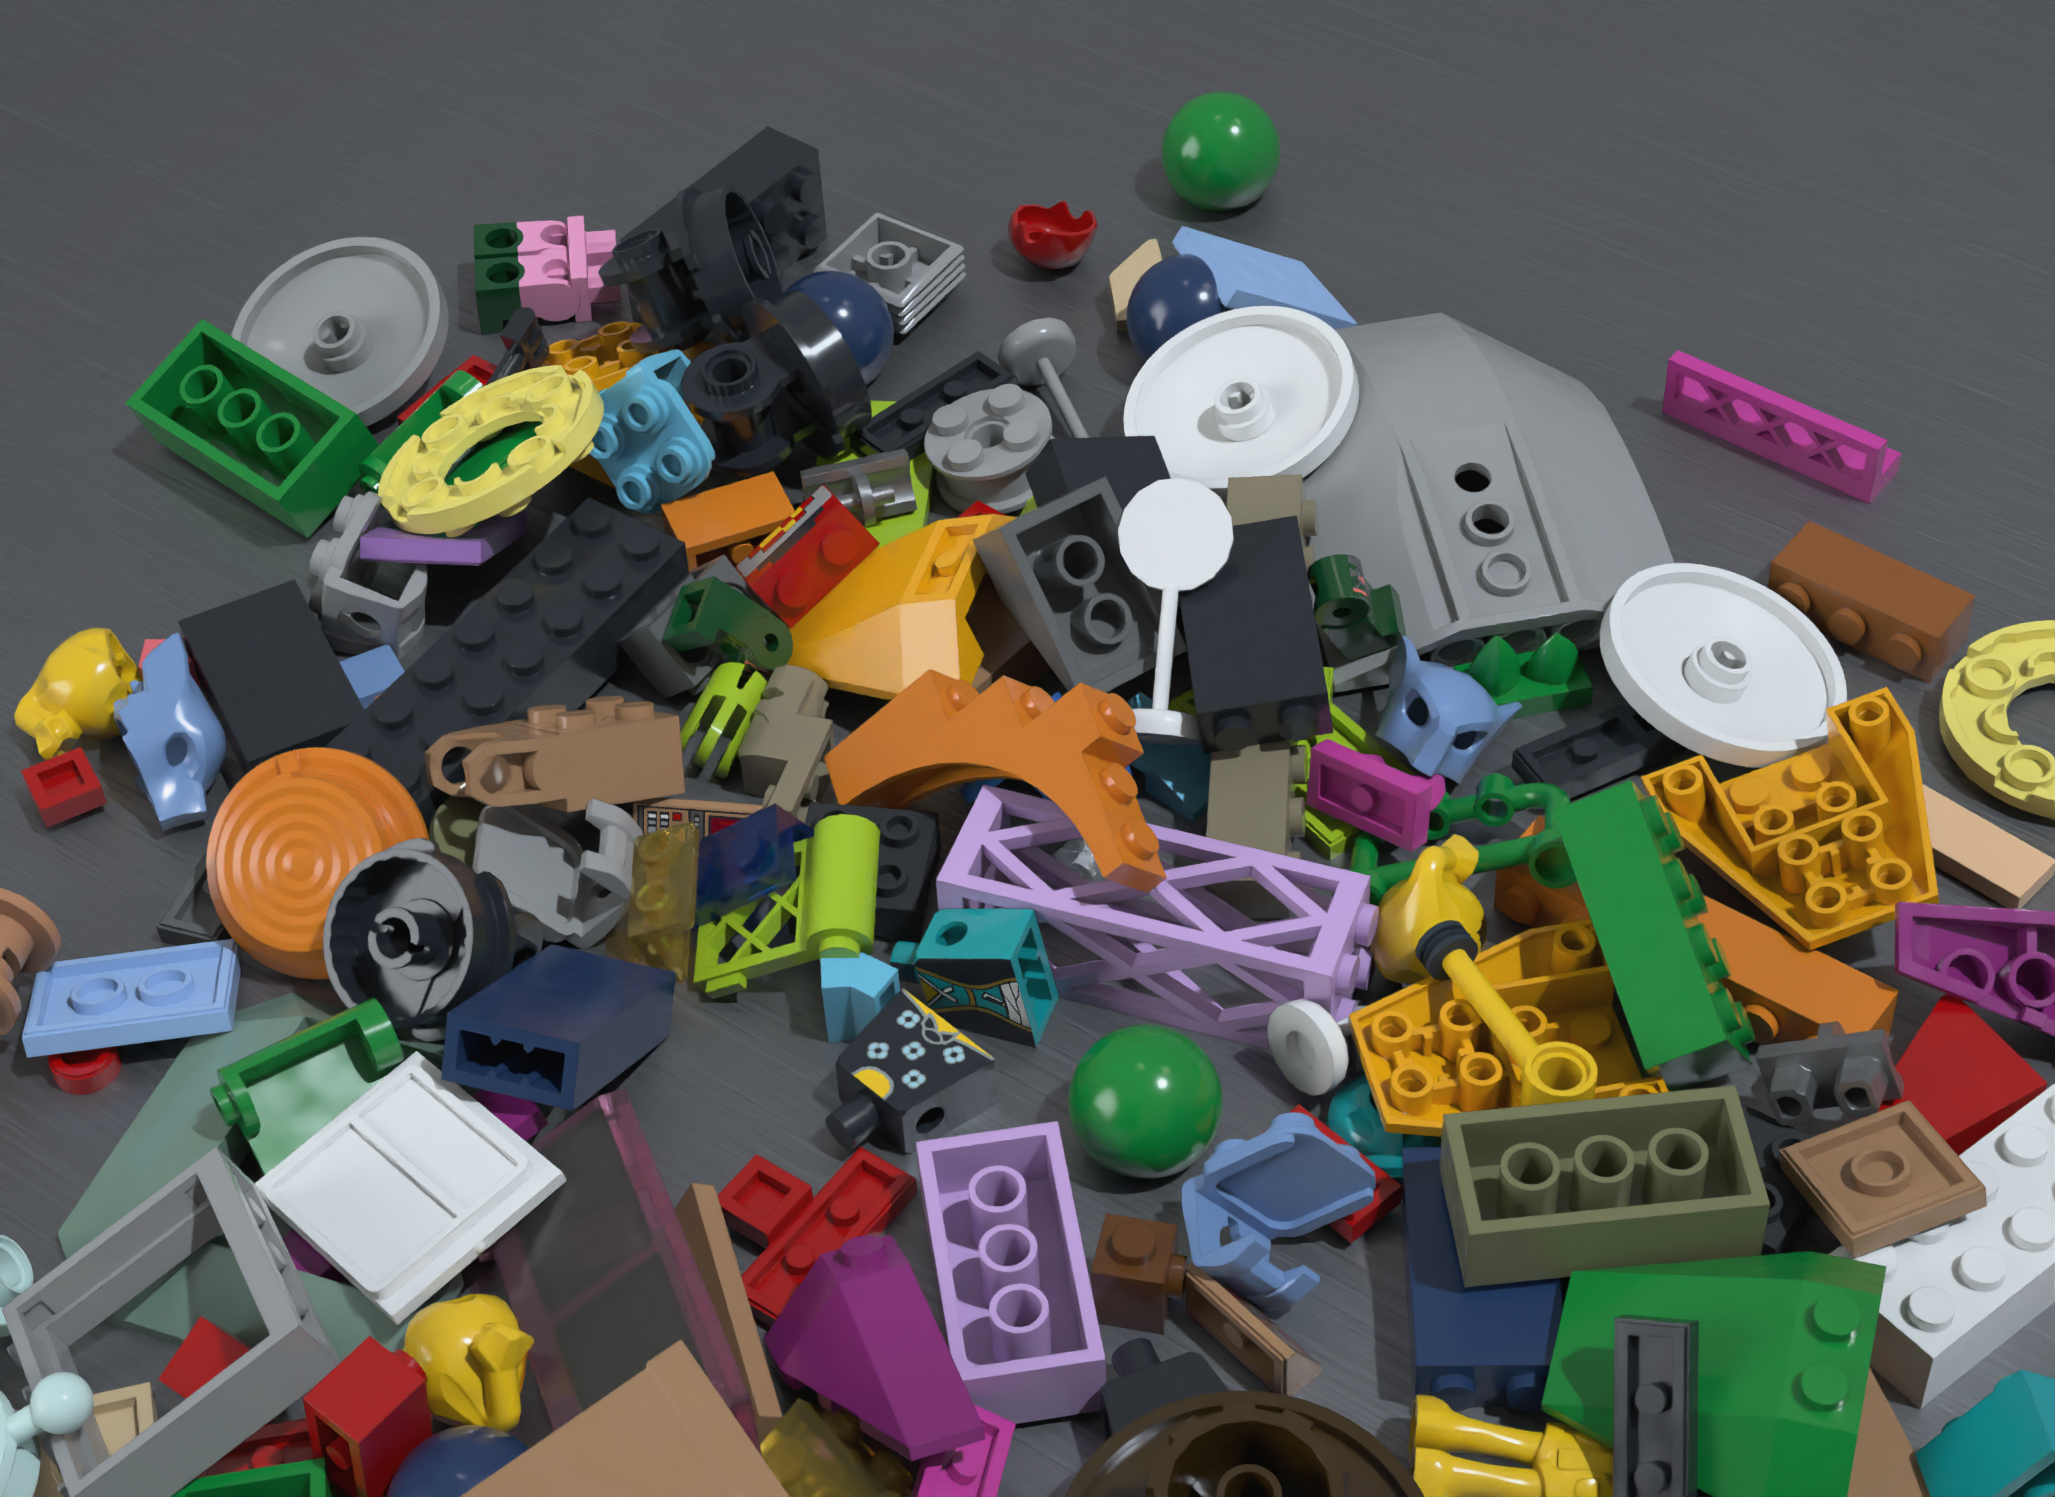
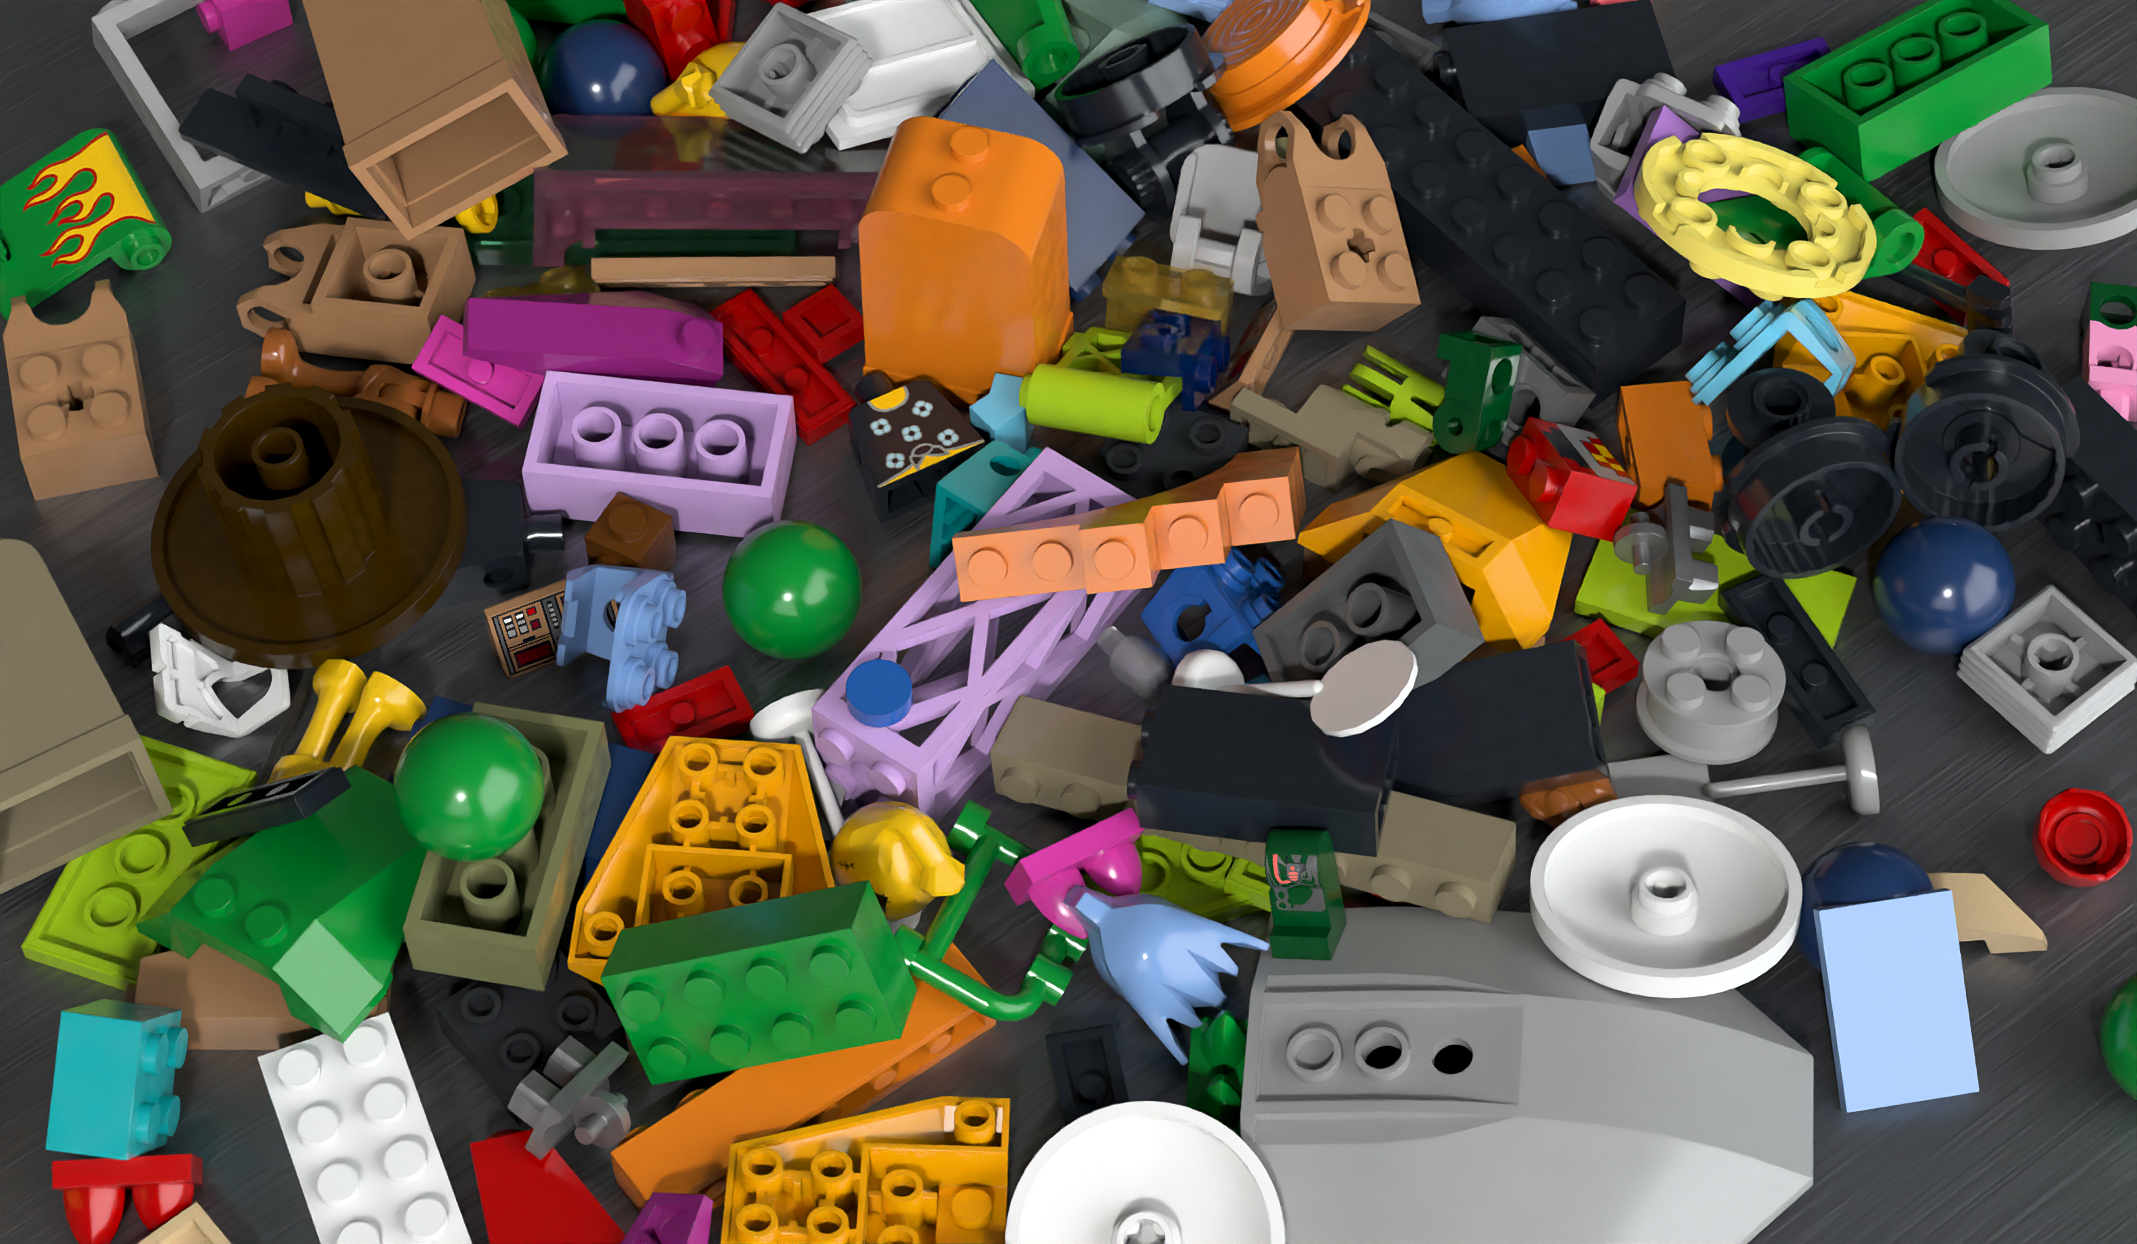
camera: 105 degrees right, 10 degrees up
yellow piece [1415,920,1598,1107] -> none
medium nougat tile [1779,1100,1987,1259] -> none
none -> green piece [393,712,544,862]
none -> light grey brick [708,2,874,154]
none -> blue tile [846,659,913,728]
none -> orange piece [858,116,1074,410]
none -> dark purple plate [1712,37,1831,124]

